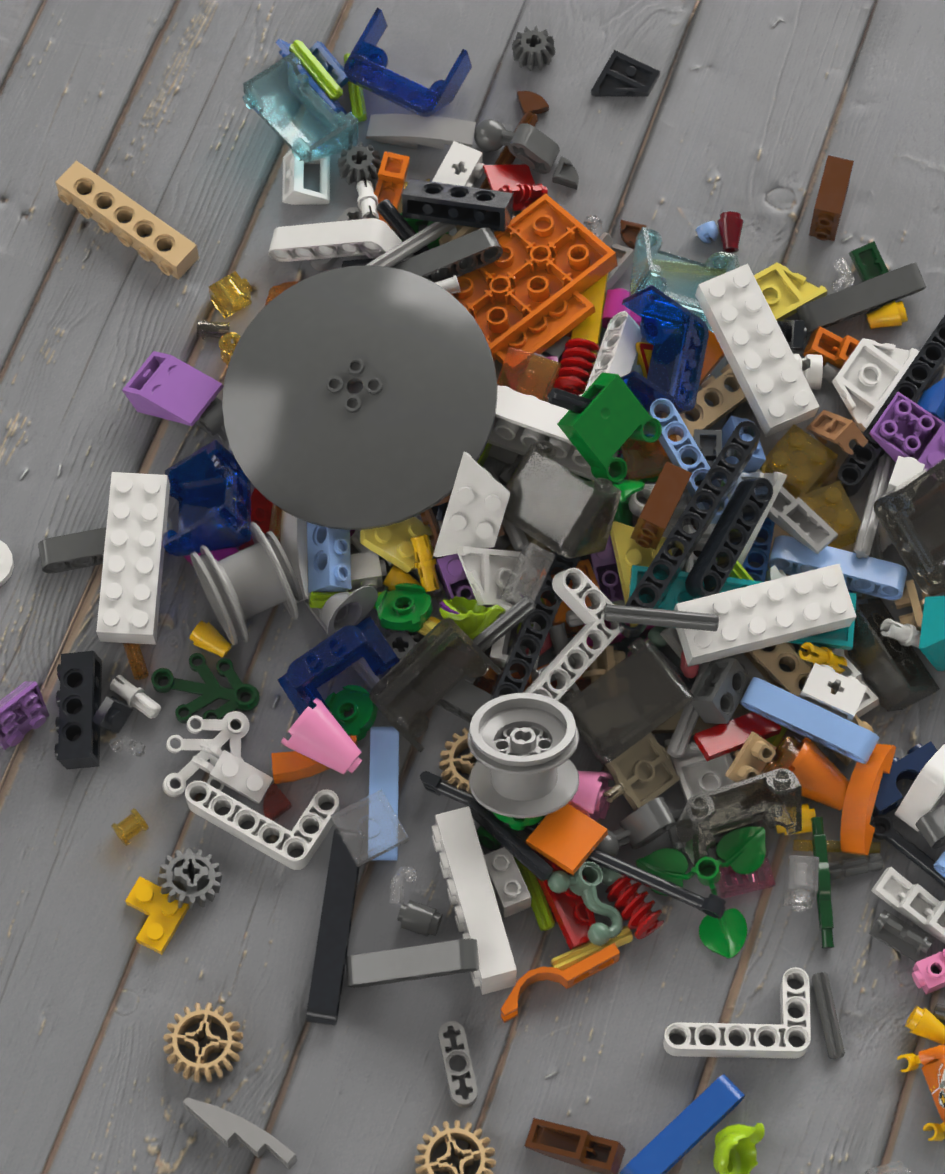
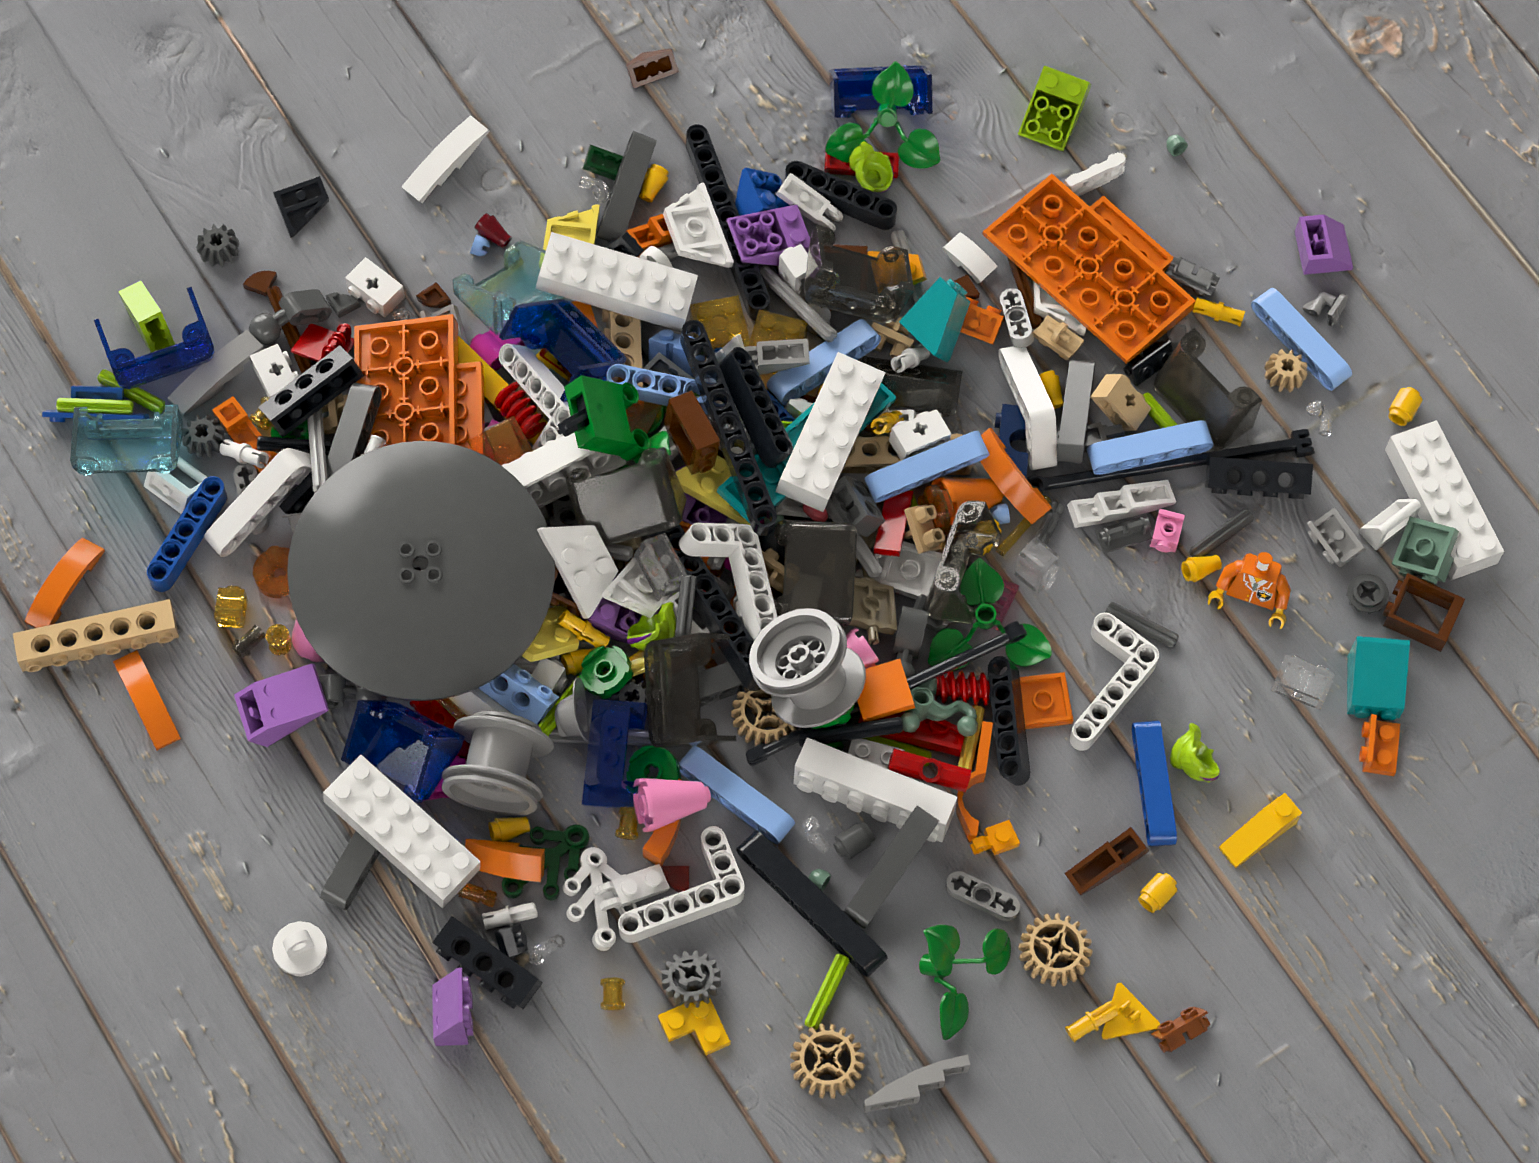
camera: 55 degrees left, 0 degrees up
clear tile [330,789,409,867] -> none
dark grey axle [604,604,719,631] -> none
medium nougat hinge [805,410,868,455] -> none
reddish brown window [809,155,854,241] -> none
dark green piece [811,817,834,949] -> none
none -> orange slope [25,537,105,628]
none -> orange slope [113,650,181,750]
none -> lime slope [118,281,177,360]
none -> blue beam [147,476,227,592]
none -> white brick [345,257,405,318]
none -> white slope [402,115,489,203]
none -> orange slope [465,838,545,882]
none -> clear yellow bush [615,807,638,840]
none -> lime axle [805,954,849,1030]
none -> sand green hinge [809,869,831,891]
none -> red piece [888,748,972,792]
none -> green plant [919,925,1011,1040]
none -> light orange plate [970,820,1020,856]
none -> black beam [988,656,1030,786]
none -> light blue hinge [990,503,1010,524]
none -> orange tile [1020,672,1073,729]

